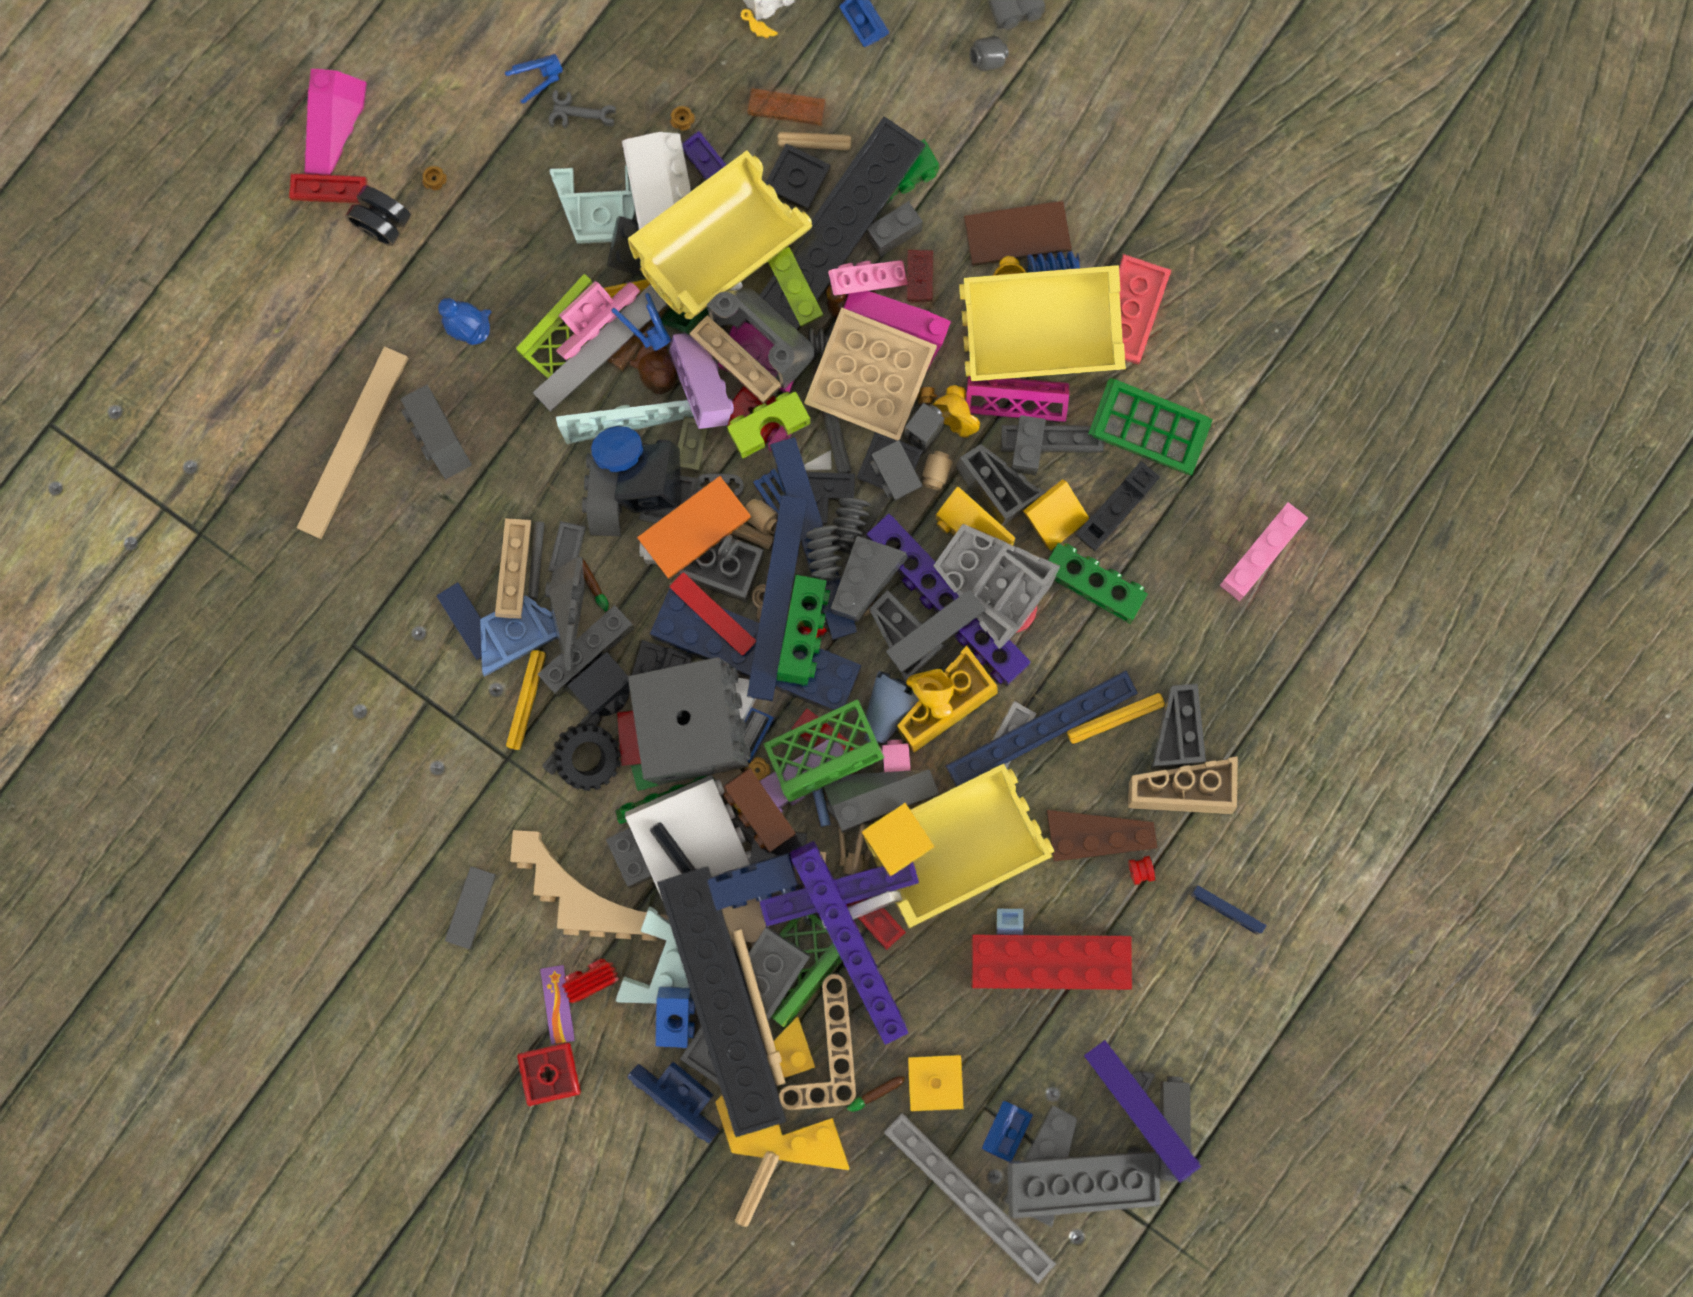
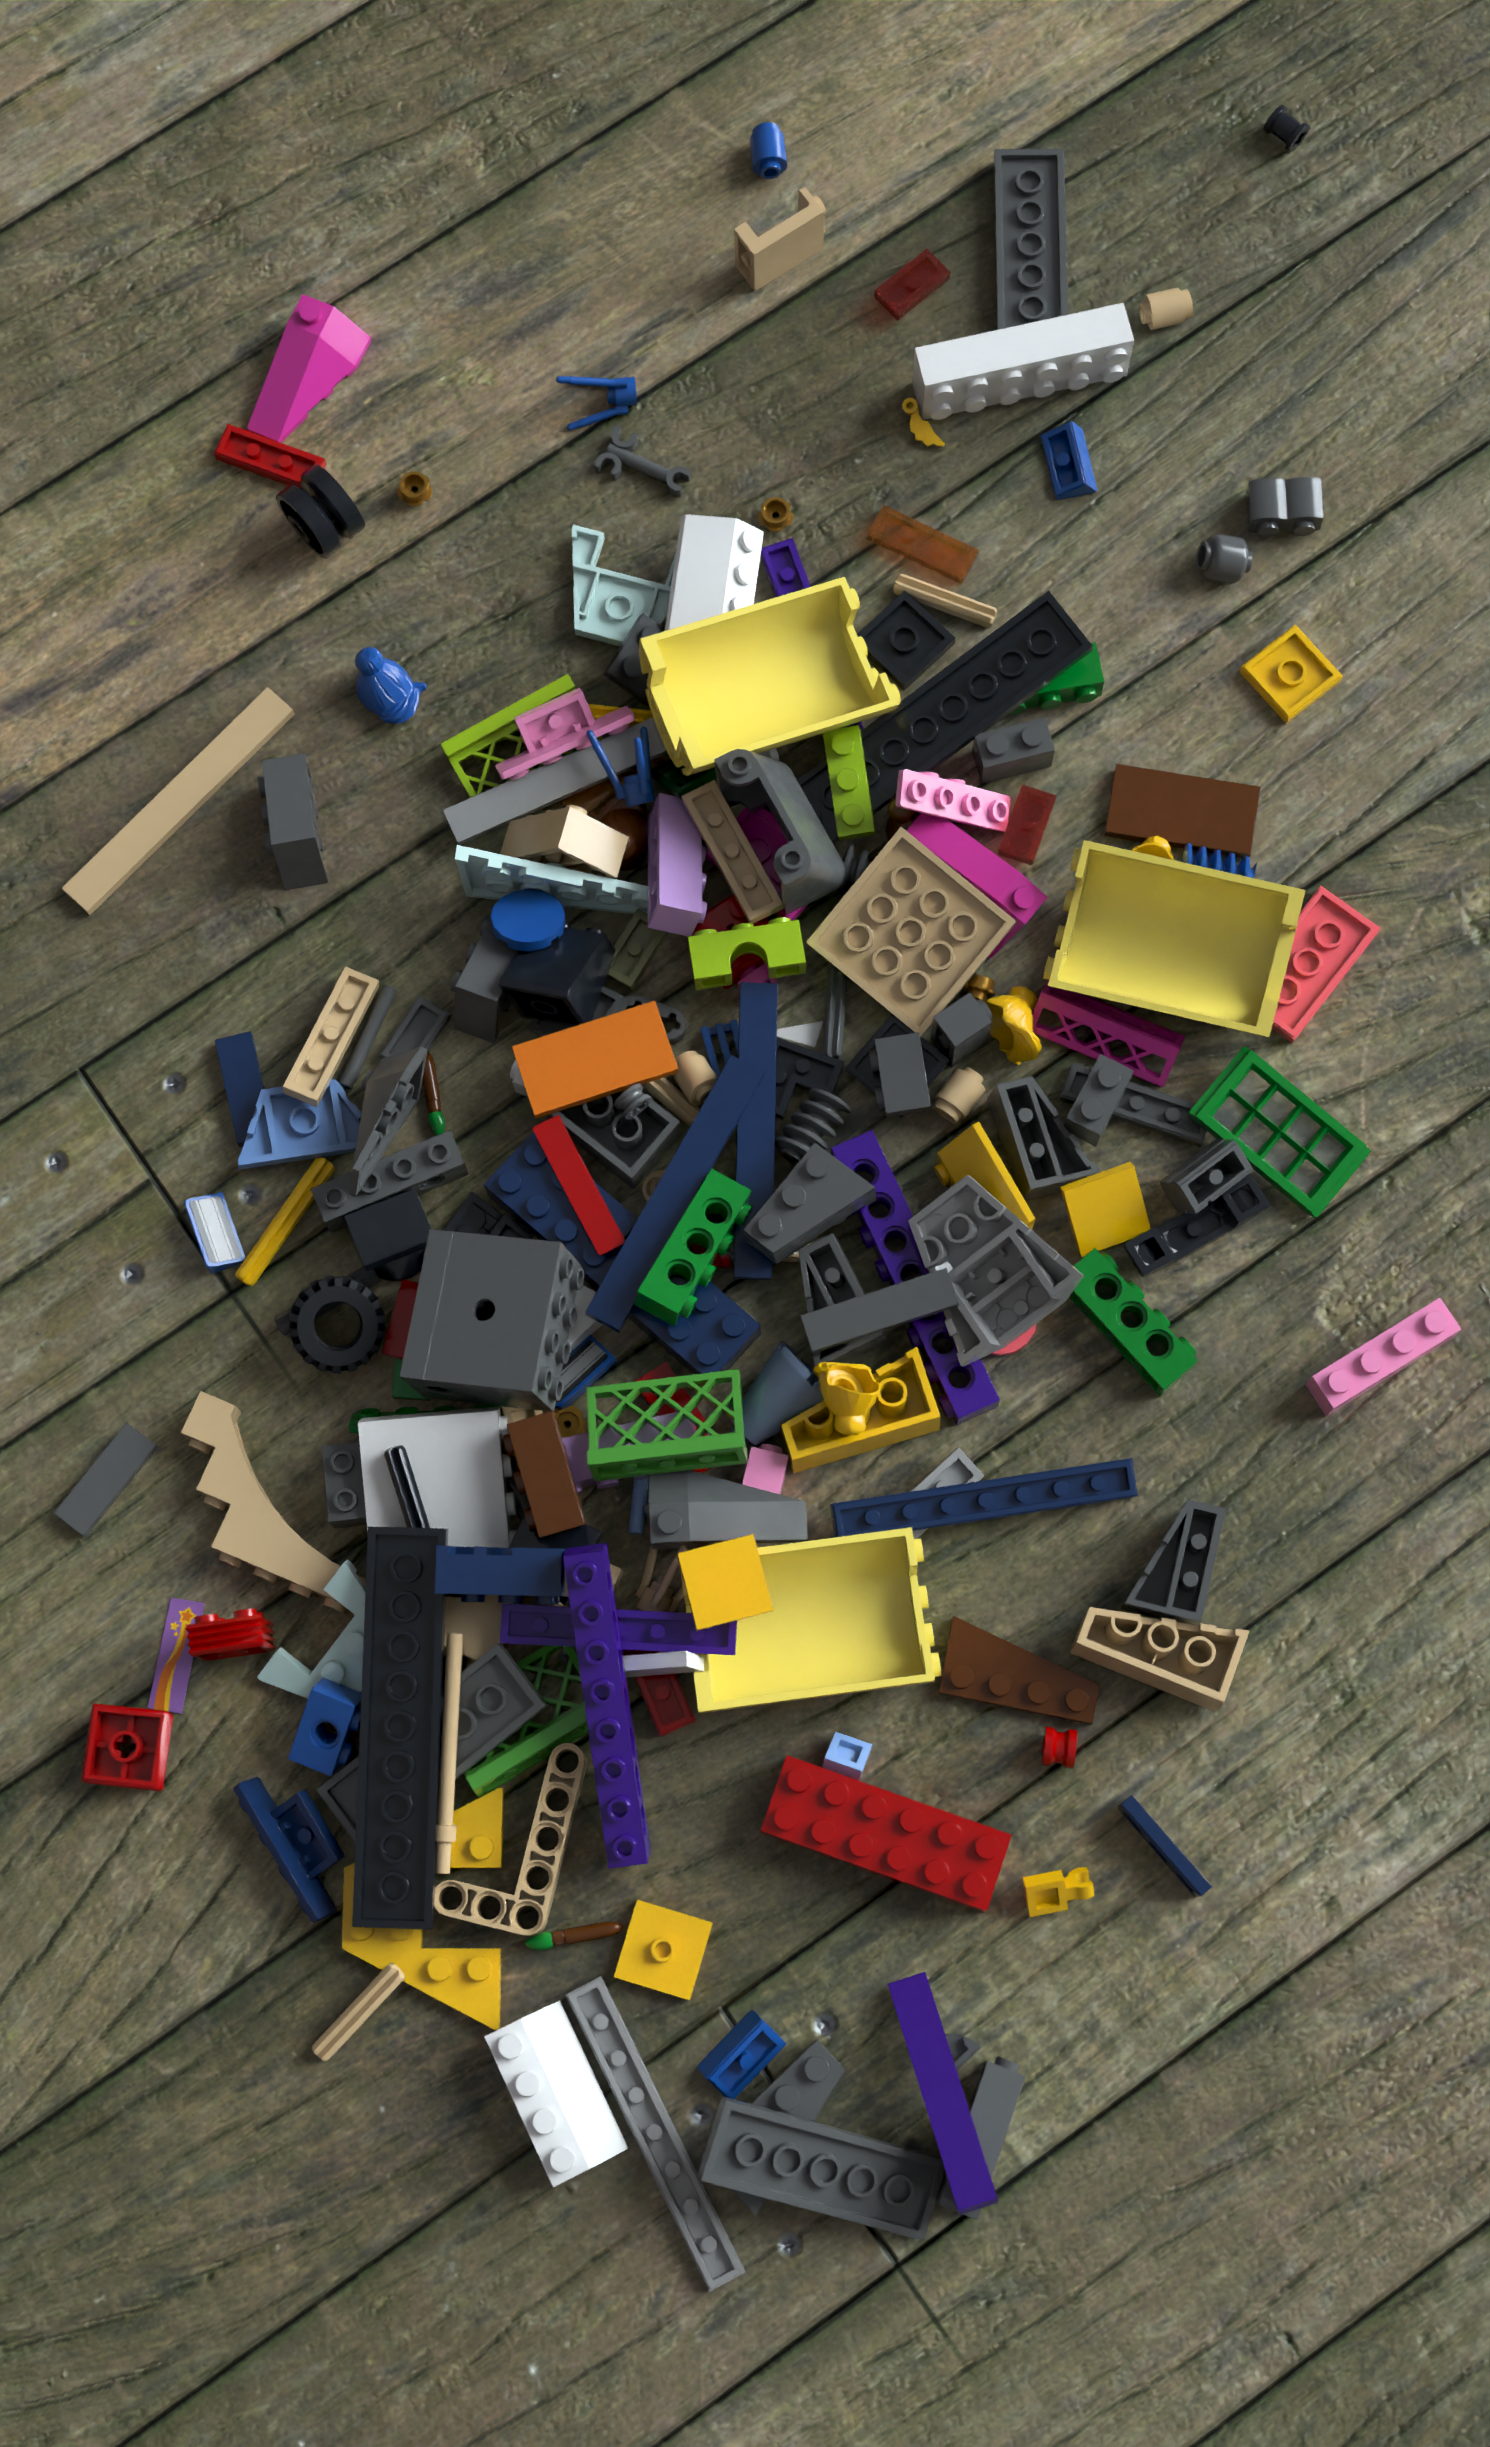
camera: 20 degrees right, 5 degrees down
dark grey piece [806,526,843,581] -> none
yellow axle [1067,693,1165,744] -> none
none -> slope [184,1192,246,1274]
none -> white slope [485,2001,629,2187]
none -> tan wedge [500,805,629,878]
none -> yellow plate [1023,1867,1094,1917]
none -> dark grey brick [1160,1139,1253,1214]
none -> yellow tile [1239,624,1343,724]

